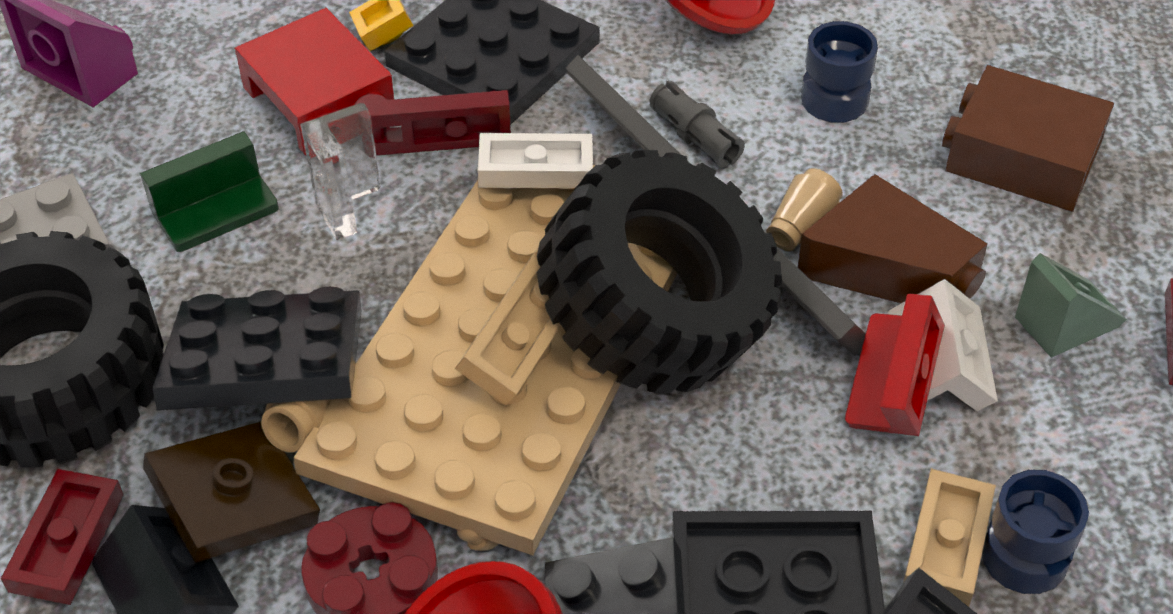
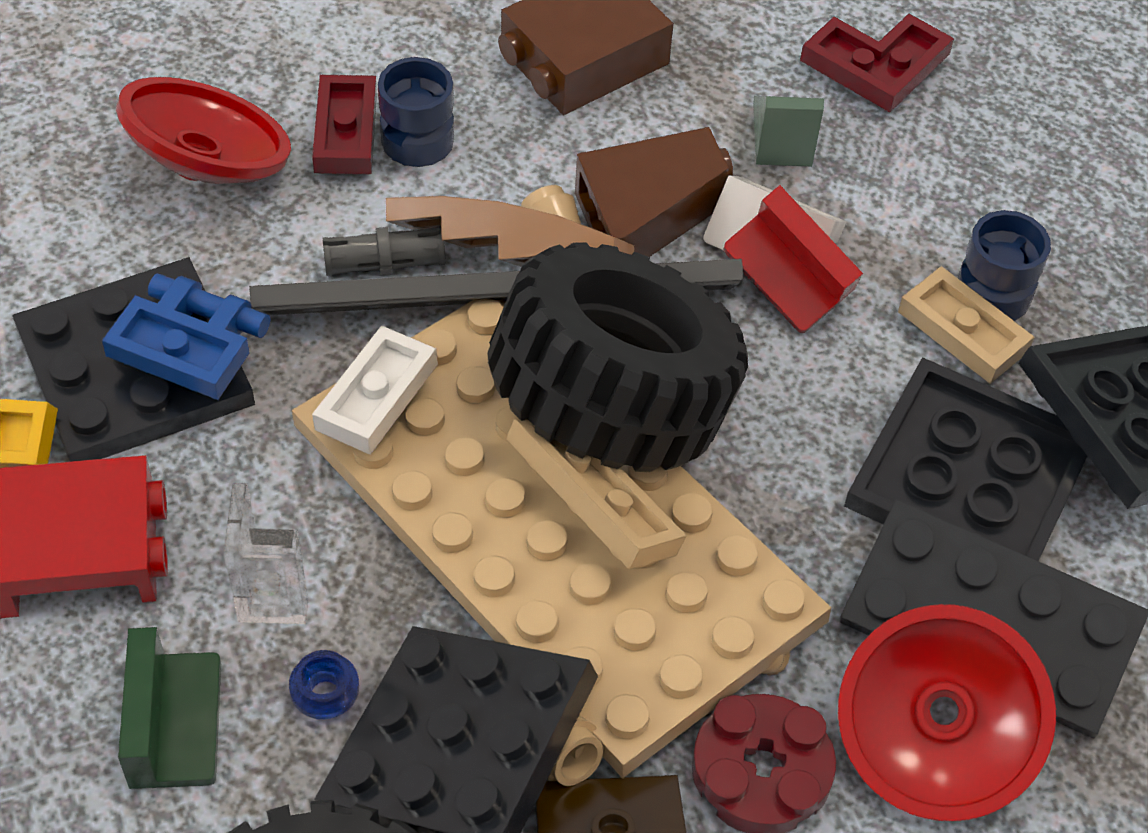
camera: 65 degrees left, 5 degrees up
dark red plate [355,90,511,156] -> none
none -> blue plate [102,273,271,400]
none -> clear blue plate [289,650,360,719]
none -> dark red plate [312,75,377,174]
none -> medium nougat slope [386,196,634,267]

